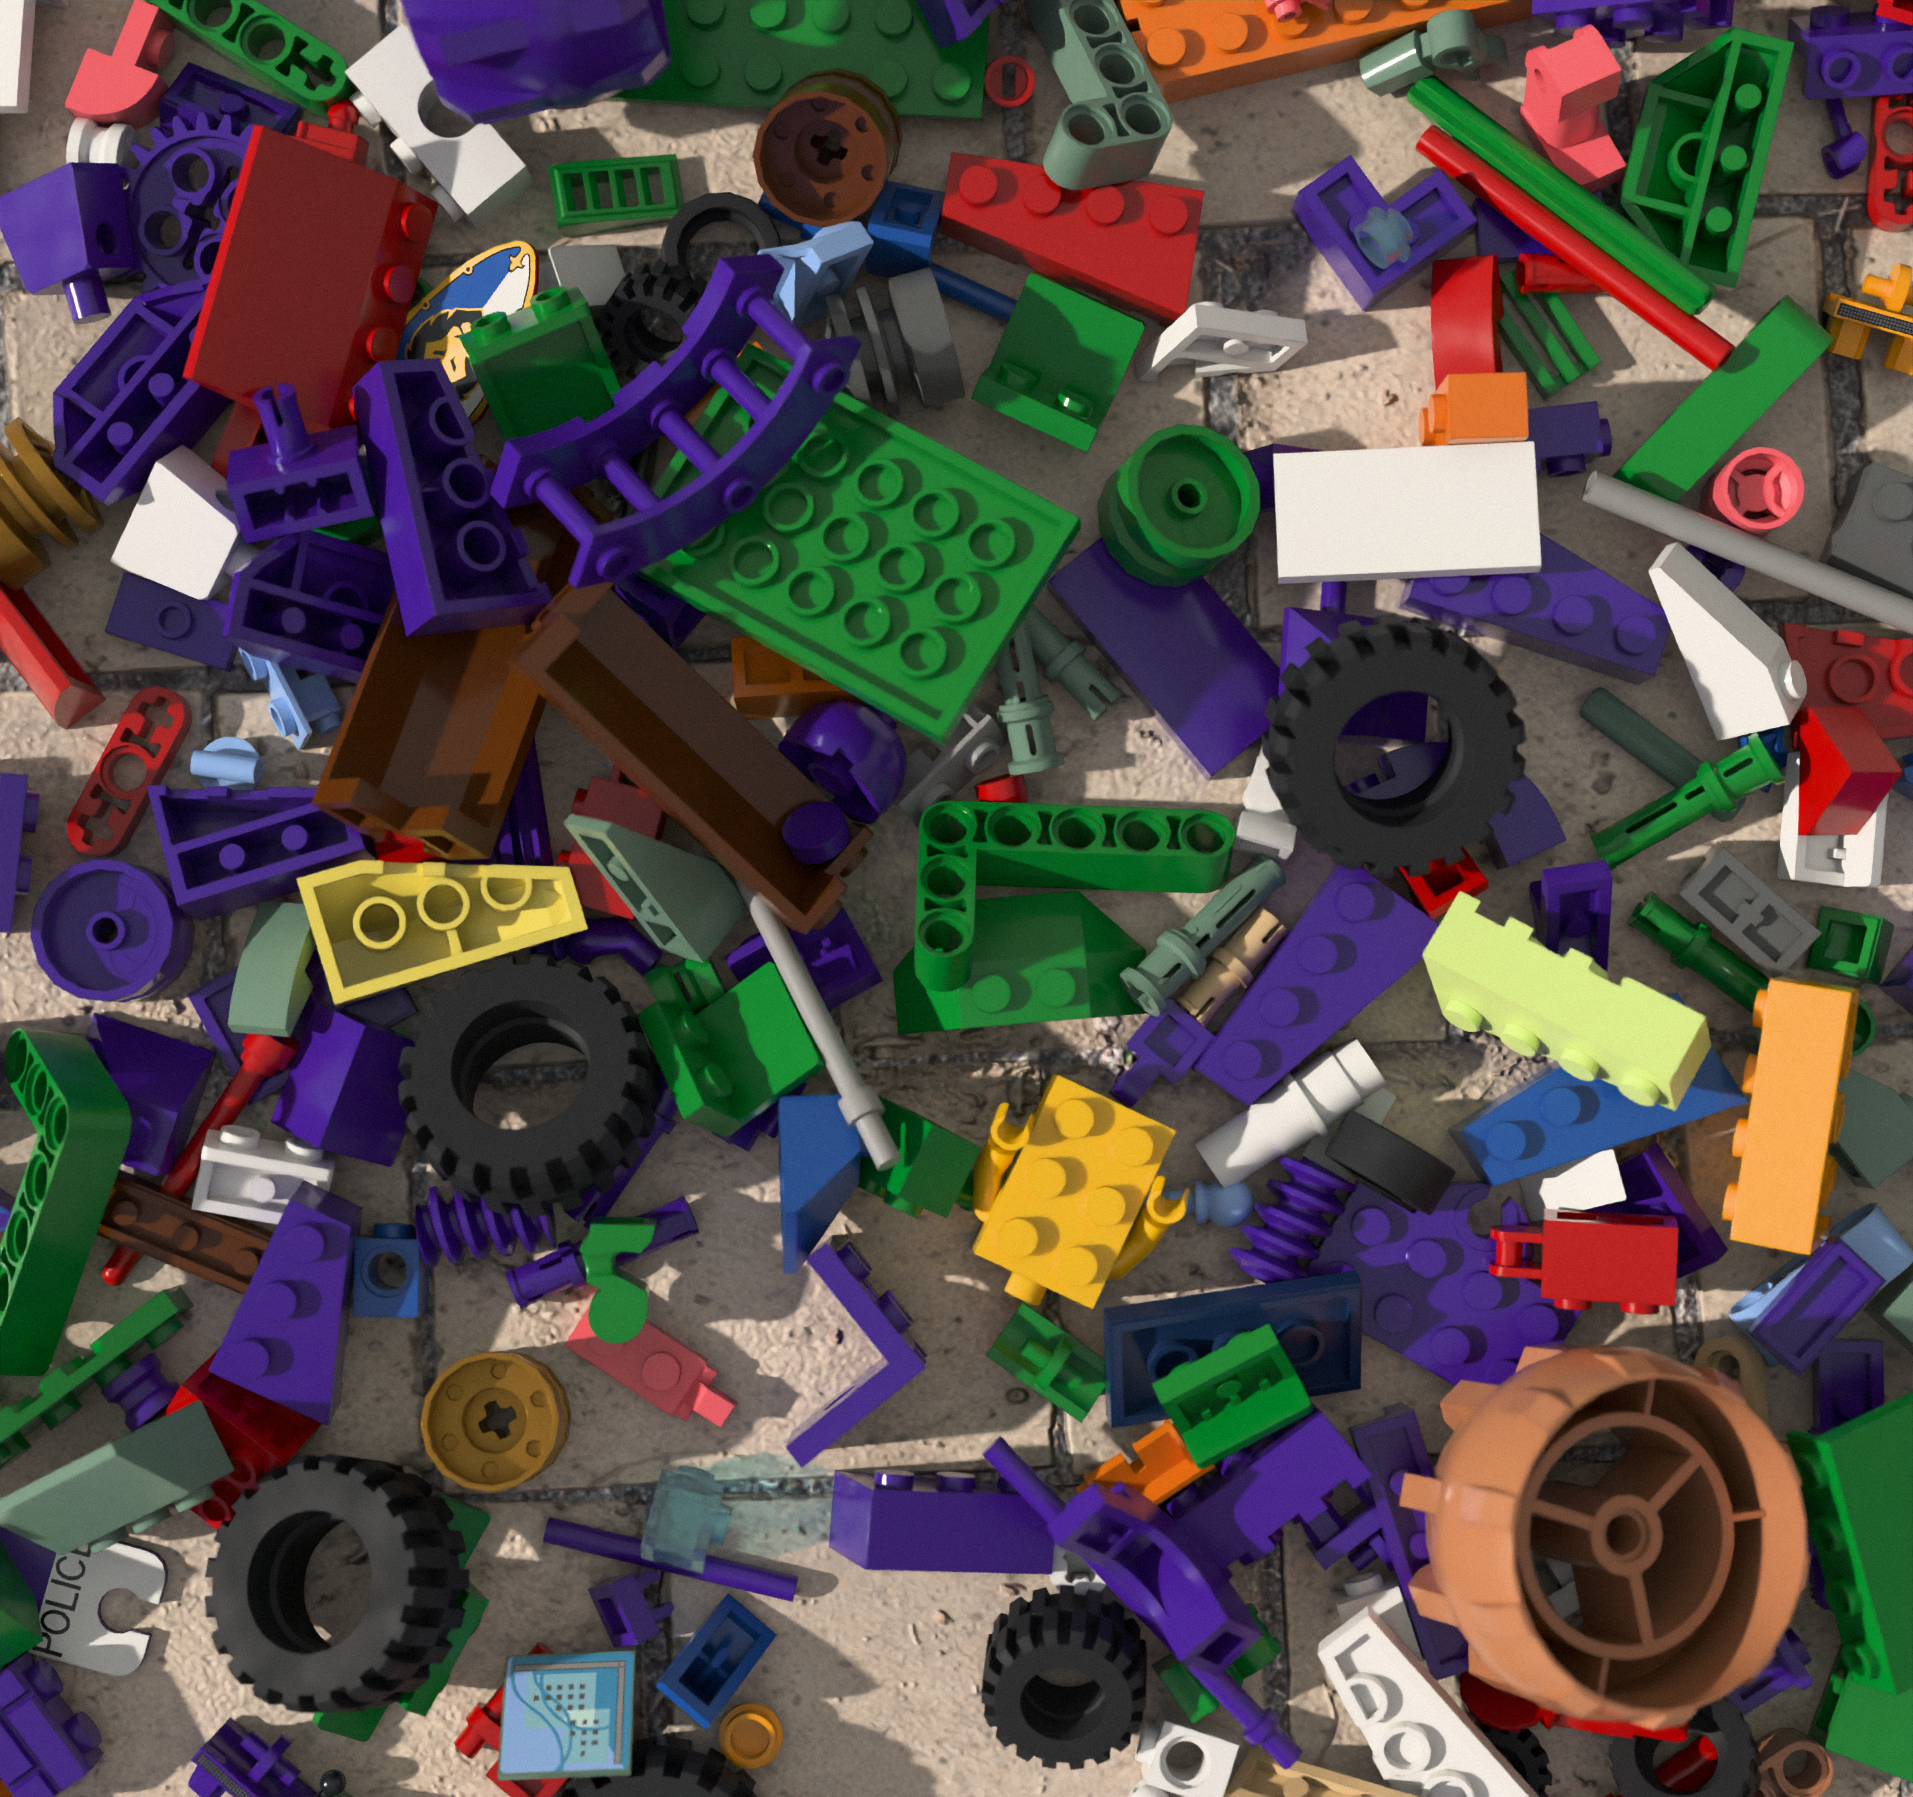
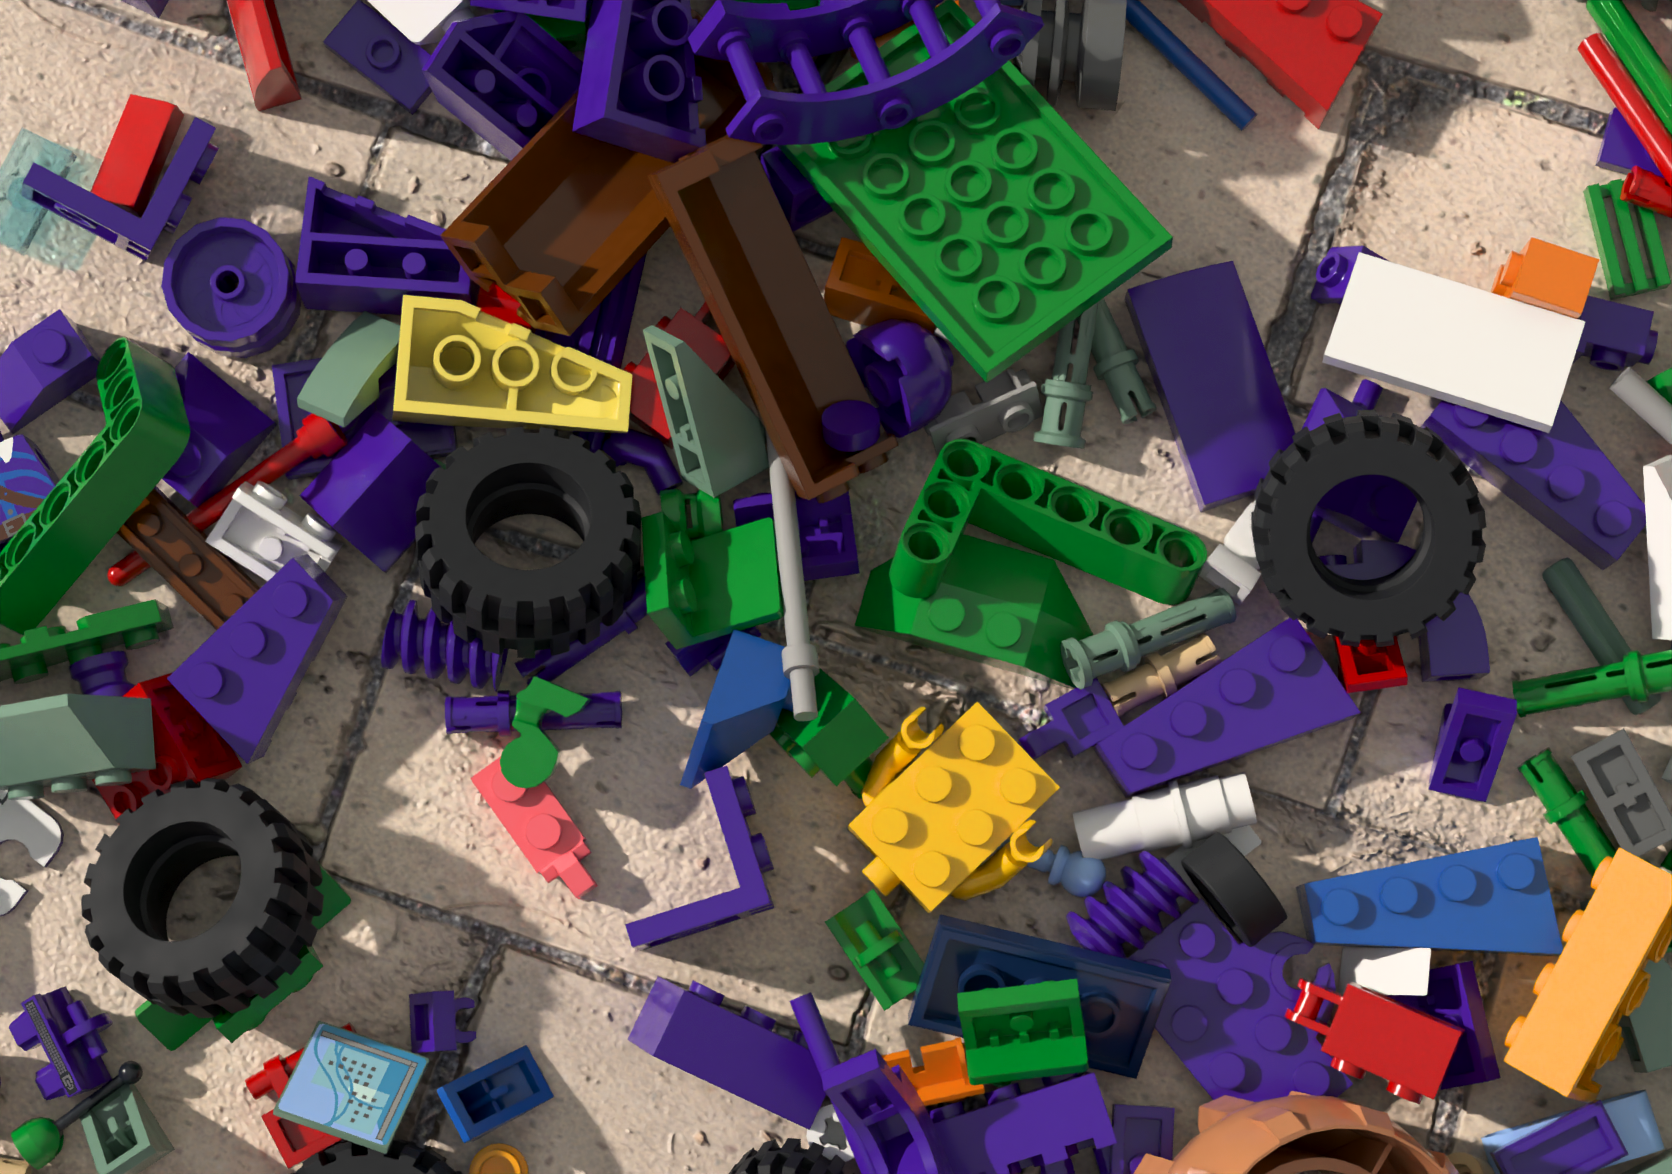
camera: 30 degrees right, 5 degrees down
red beam [67,686,192,858] -> none
light blue plate [190,737,263,790] -> none
light blue hinge [239,648,343,751] -> none
blue brick [352,1223,429,1318] -> none
pearl gold wheel [420,1351,572,1492] -> none
dark purple bar [543,1517,799,1602] -> none
clear light blue brick [641,1466,733,1574] -> none
green bracket [971,272,1146,452] -> none
red hinge [973,773,1028,803] -> none
green wheel [1098,424,1260,587] -> none
white wing [1135,302,1308,382] -> none
dark purple panel [1291,154,1477,312] -> none
clear light blue plate [1354,207,1414,269] -> none
yellowish green wedge [1422,891,1711,1111] -> none
red slope [1431,253,1505,390] -> none

